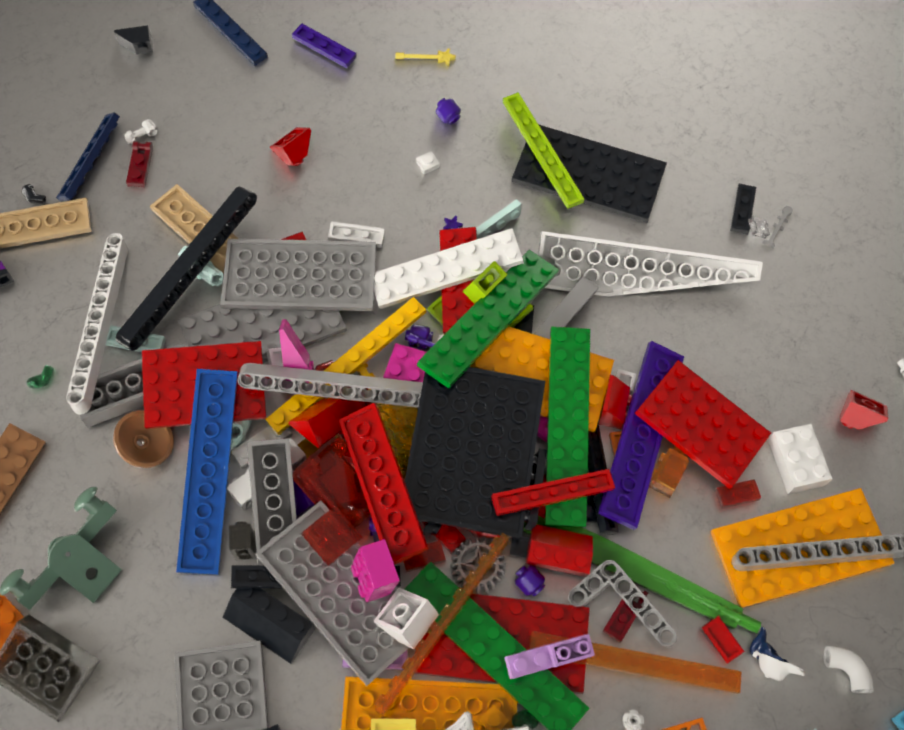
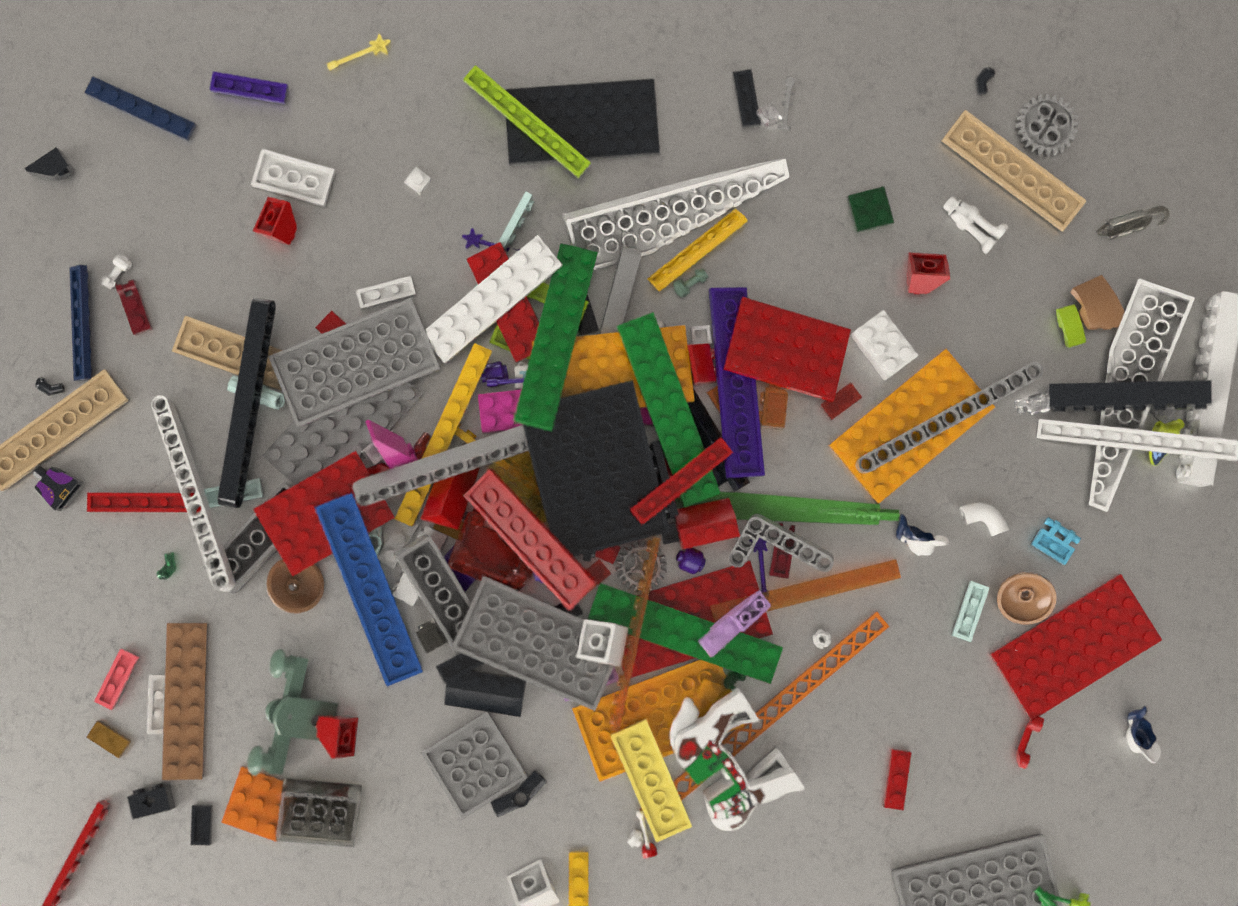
camera: 25 degrees left, 20 degrees up
clear red slope [301,506,363,566] -> none
dark pink brick [351,539,400,603] -> none
dark purple head [436,98,461,125] -> none
lime slope [463,261,507,304] -> none
red tile [701,615,745,664] -> none
none -> red plate [87,493,202,513]
none -> white plate [251,149,336,207]
none -> red slope [316,716,358,759]
none -> yellow plate [647,208,747,292]
none -> sand green bar [673,268,708,298]
none -> dark purple piece [749,537,769,600]
none -> dark green plate [847,186,894,233]

